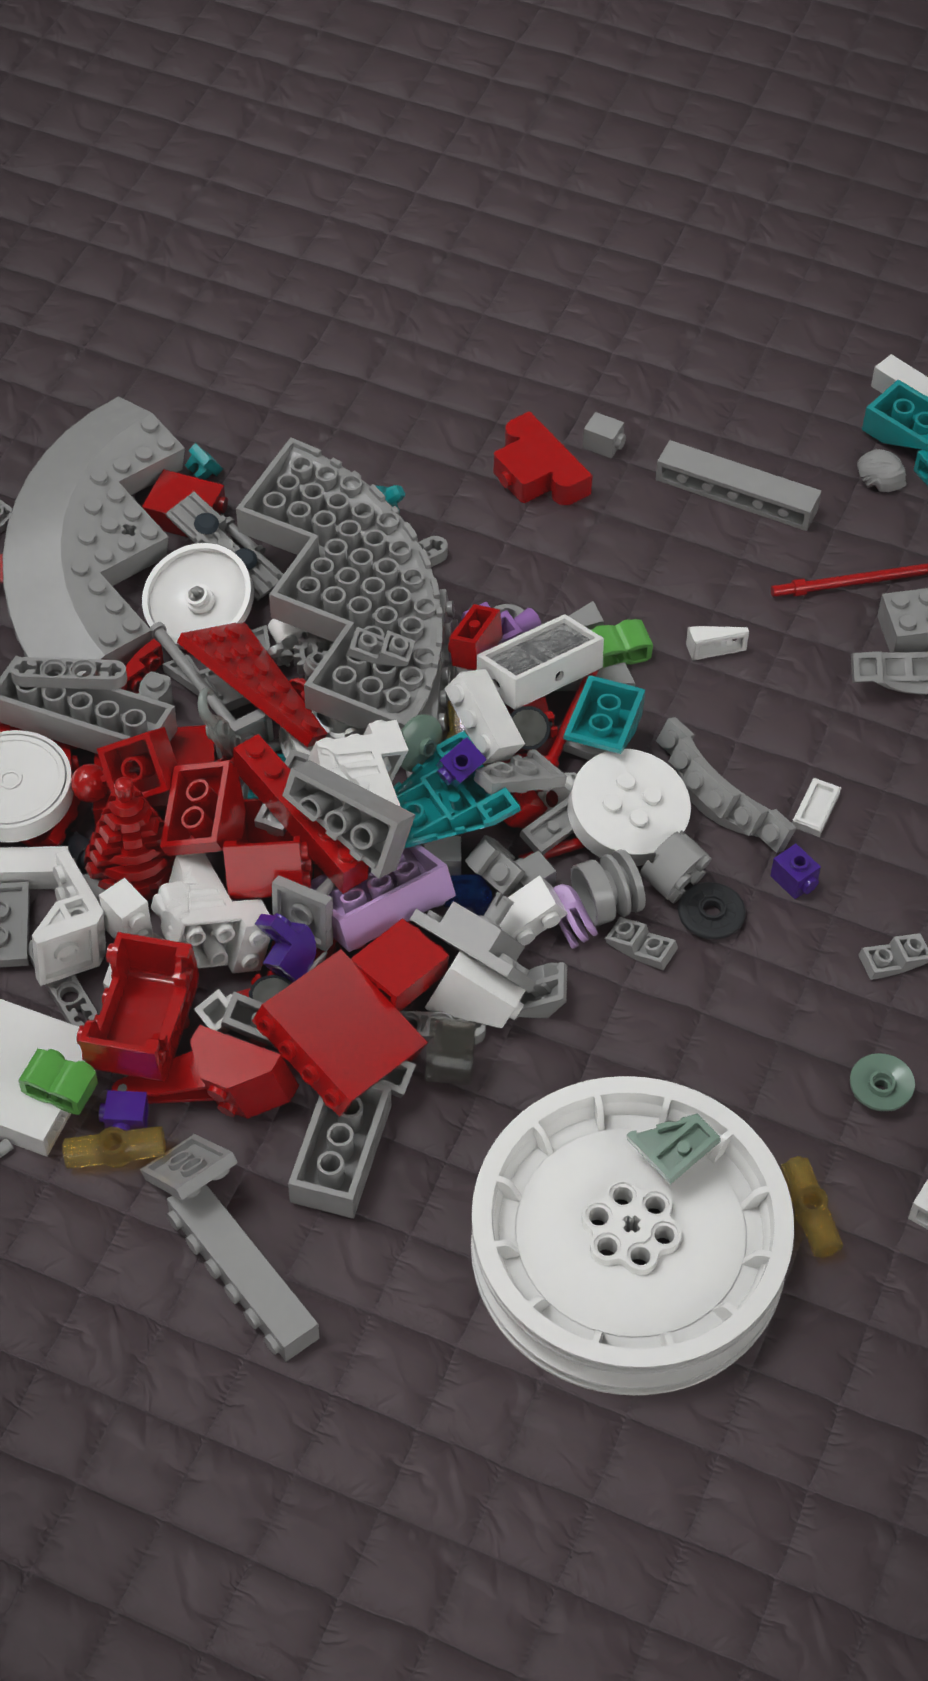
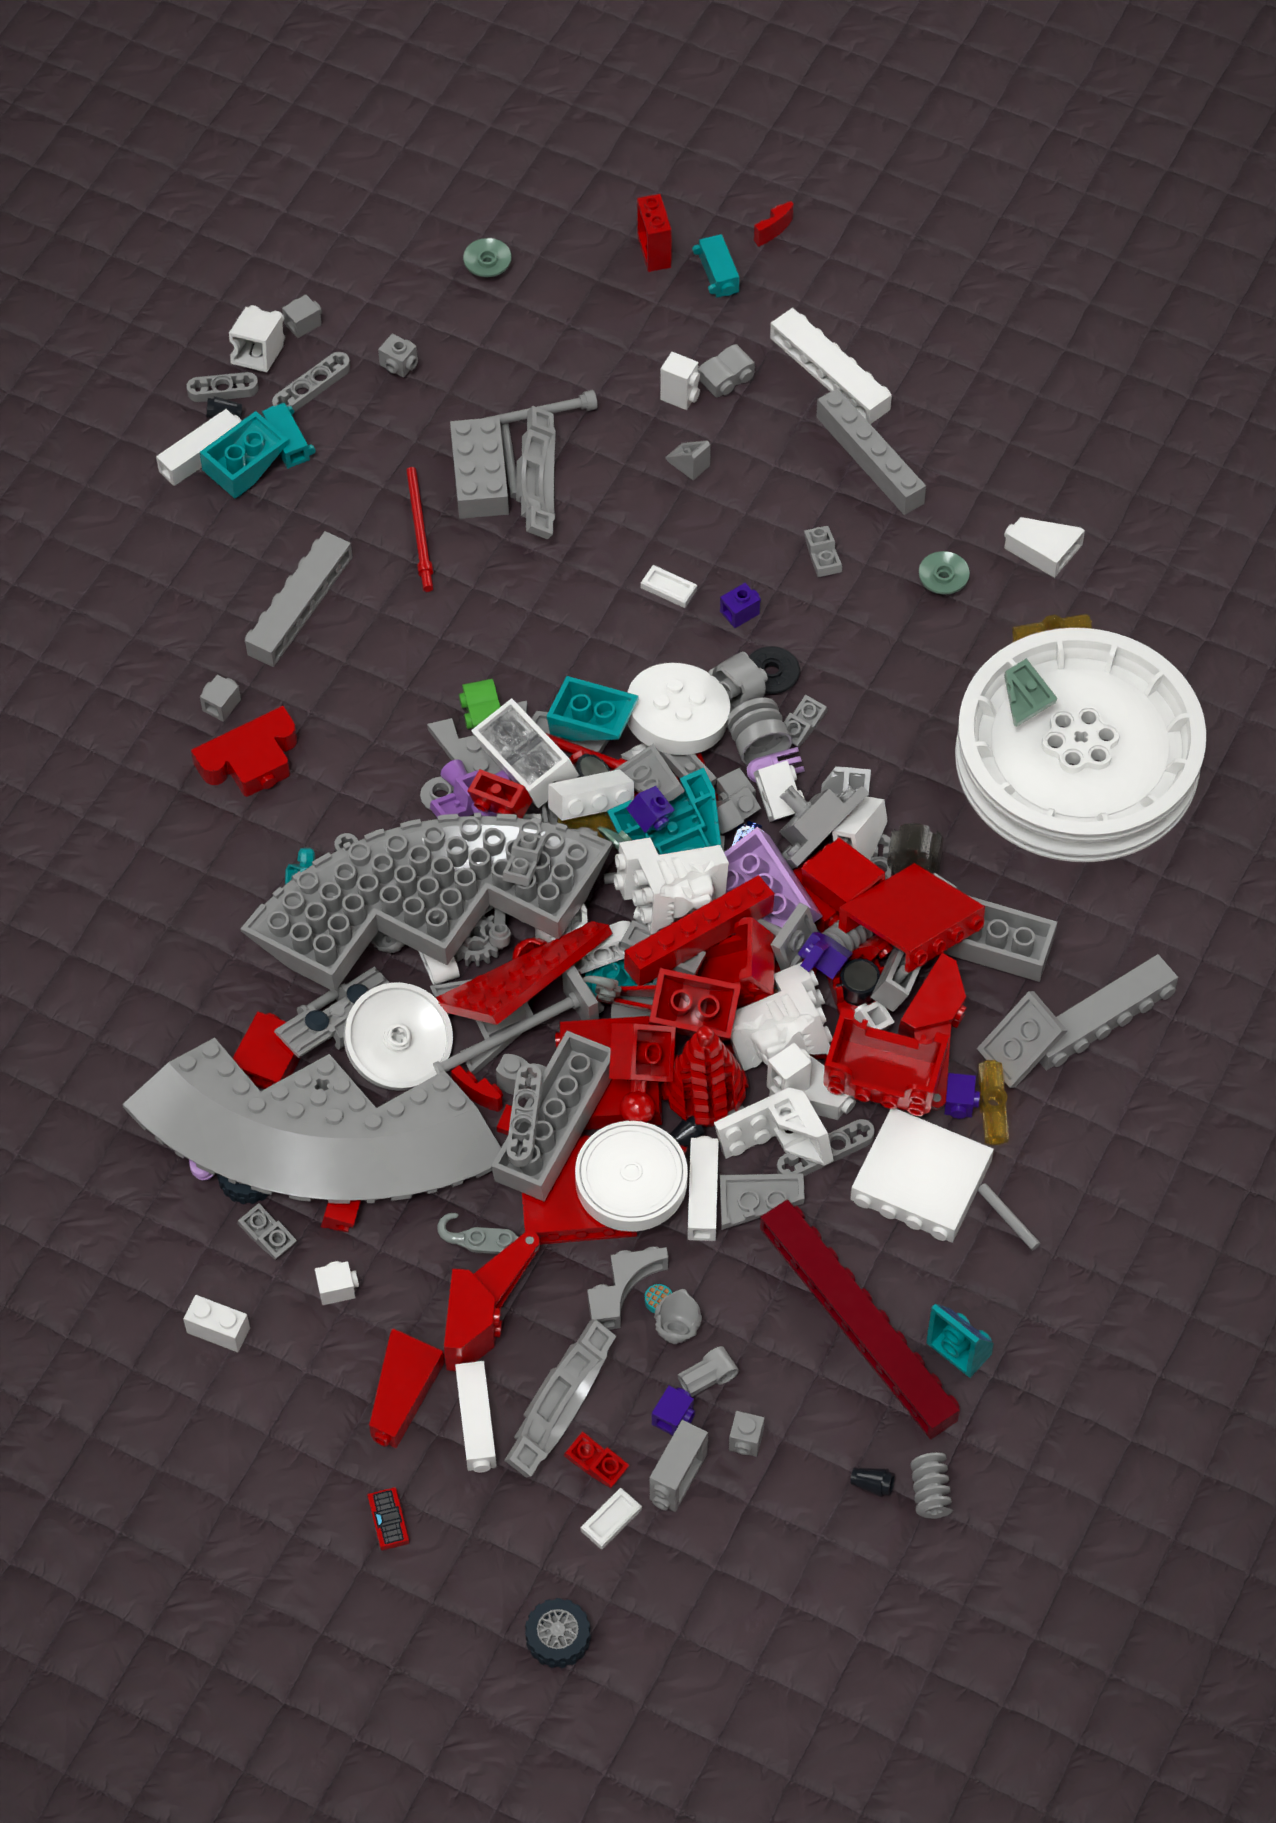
camera: 85 degrees left, 5 degrees up
bright green brick [18,1049,98,1115] -> none
teal tile [185,443,224,480] -> none
light grey piece [267,642,293,667] -> none
light grey wedge [283,760,415,879] -> none
light grey piece [656,717,797,853] -> none
white slope [686,626,749,661] -> none
light grey hair [857,449,906,492] -> none

